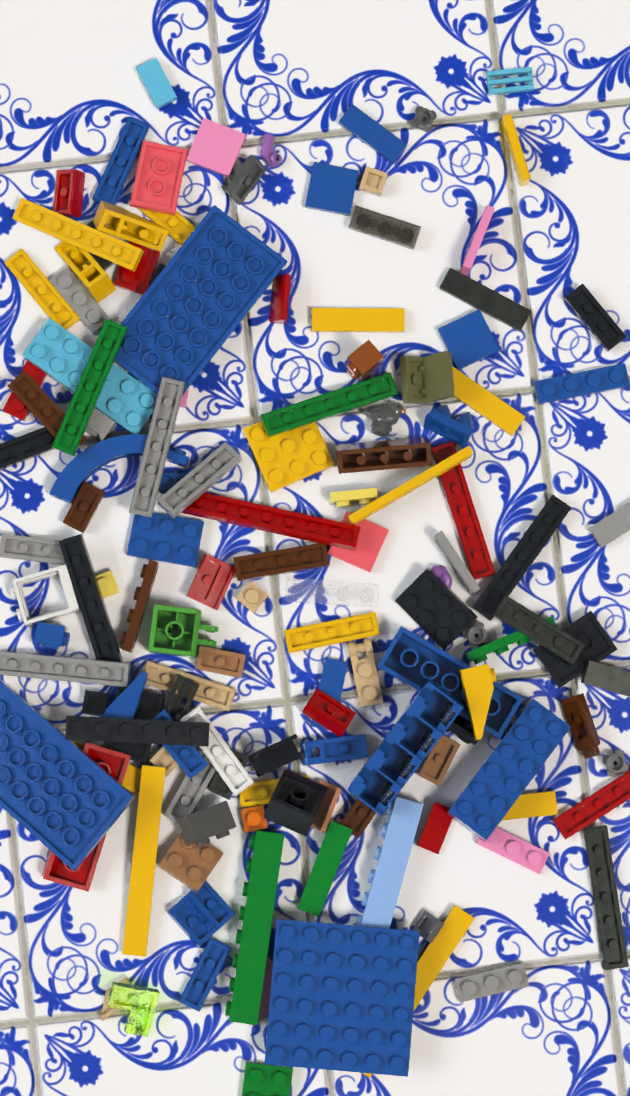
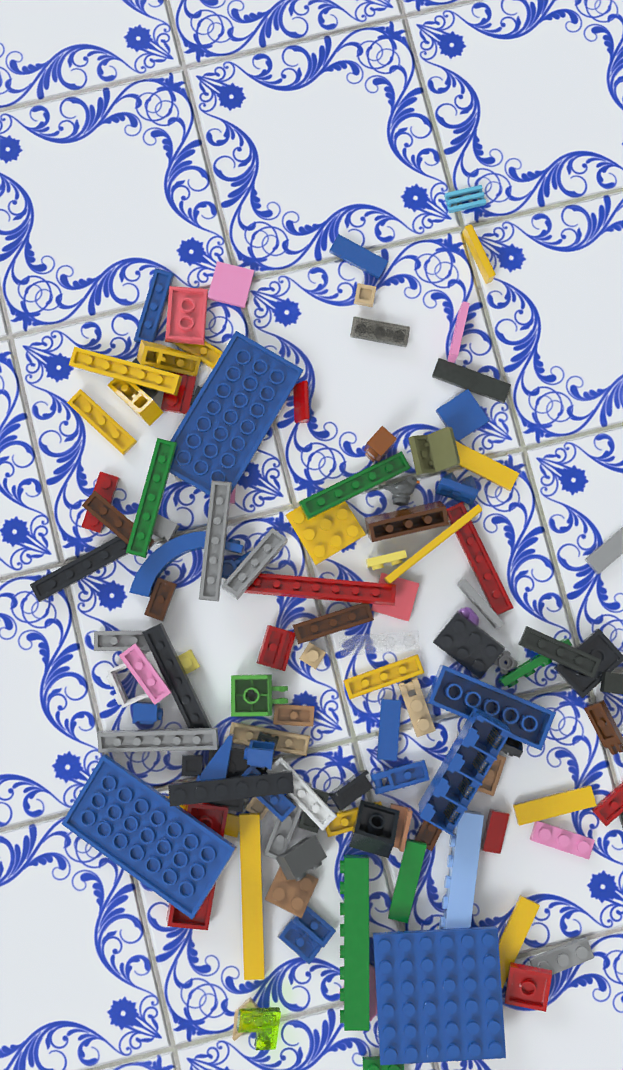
camera: 10 degrees left, 0 degrees up
medium azure plate [22,318,158,434] -> none
light grey plate [49,267,111,335] -> none
red slope [53,169,85,218] -> none
reddish brown plate [120,560,160,654] -> none
blue plate [127,513,204,568] -> none
medium azure tile [136,58,177,109] -> none
blue tile [179,937,232,1012] -> none
dark grey plate [221,154,267,205] -> none
orange plate [240,805,268,833] -> none
medium lavender arm [260,134,282,167] -> none
red slope [302,688,356,737] -> none
blue tile [305,162,359,216] -> none
yellow tile [312,308,404,333] -> none
flat silver plate [411,106,437,132] -> none
flat silver plate [412,910,445,943] -> none
blue brick [447,699,571,843] -> none
yellow slope [459,664,497,741] -> none
black plate [472,495,571,621] -> none
blue plate [534,363,630,405] -> none
black plate [564,283,627,352] -> none
none -> bright pink plate [119,643,172,705]
none -> blue window [244,740,275,770]
none -> red plate [505,962,552,1012]

